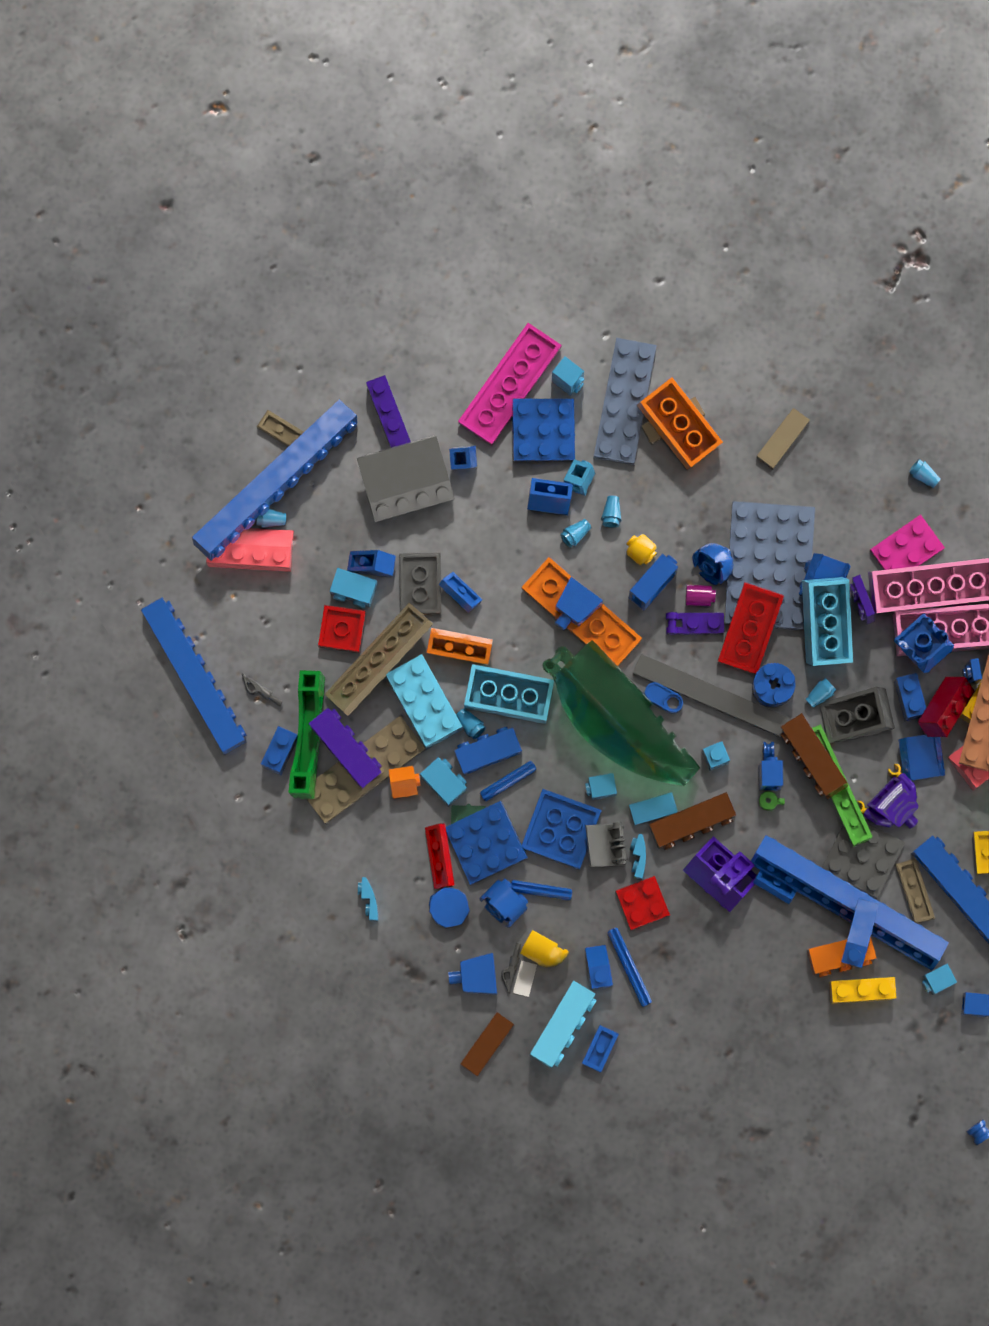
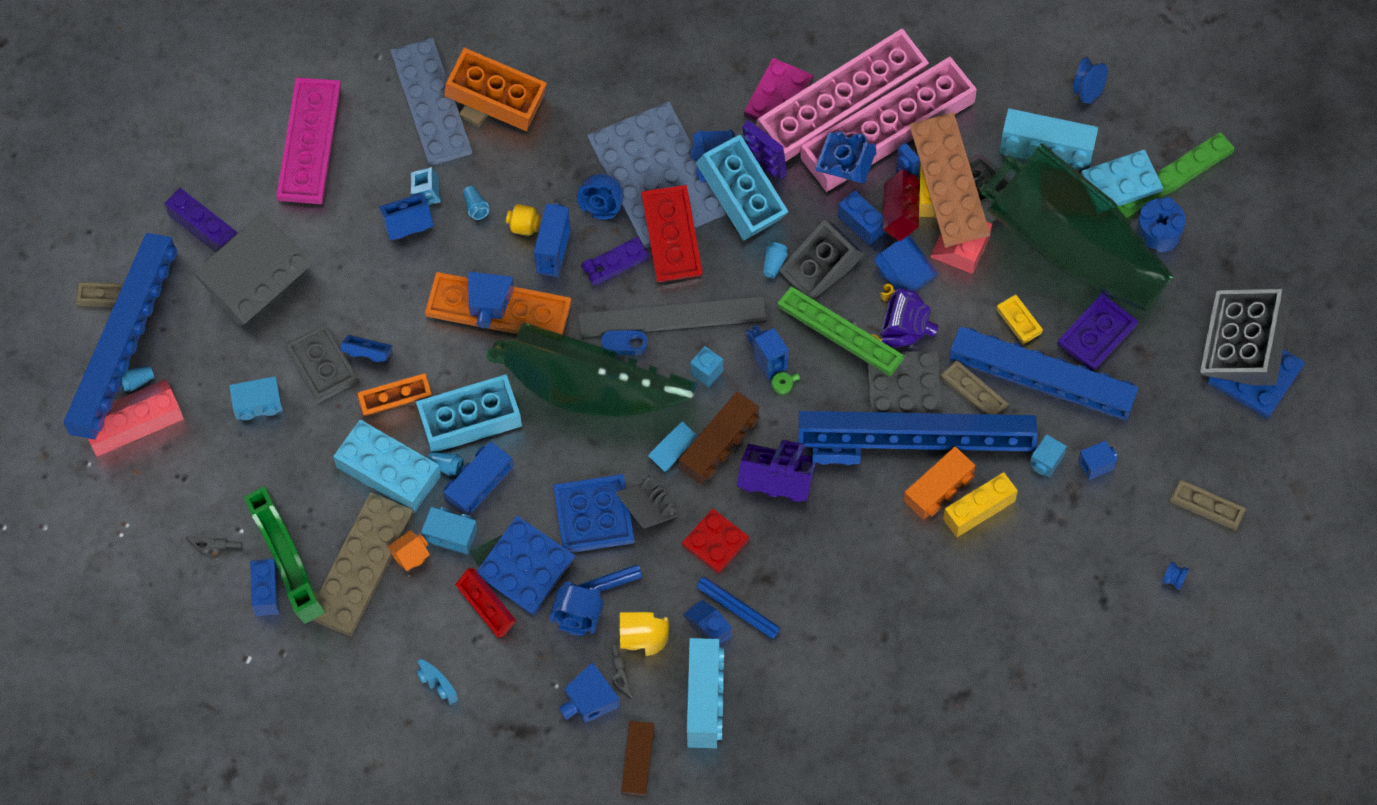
camera: 30 degrees left, 15 degrees down
blue brick [141,597,247,755] -> none
dark purple brick [308,708,382,789] -> none
red plate [318,605,366,653] -> none
dark tan plate [325,603,433,716] -> none
blue slope [347,550,396,576] -> none
blue hat [429,888,470,928] -> none
blue brick [449,446,477,469] -> none
blue axle [480,761,536,801] -> none
blue plate [512,399,575,461] -> none
white sticker [513,961,537,997] -> none
dark azure brick [552,356,585,396] -> none
dark azure cone [560,519,591,547] -> none
blue plate [582,1025,619,1073] -> none
dark azure brick [585,773,617,800] -> none
dark azure slope [630,834,646,881] -> none
magenta brick [685,585,716,606] -> none
blue brick [752,663,796,708] -> none
dark tan tile [756,408,810,469] -> none
reddish brown brick [780,713,848,800] -> none
slope [841,898,879,968] -> none
dark azure cone [909,459,941,488] -> none

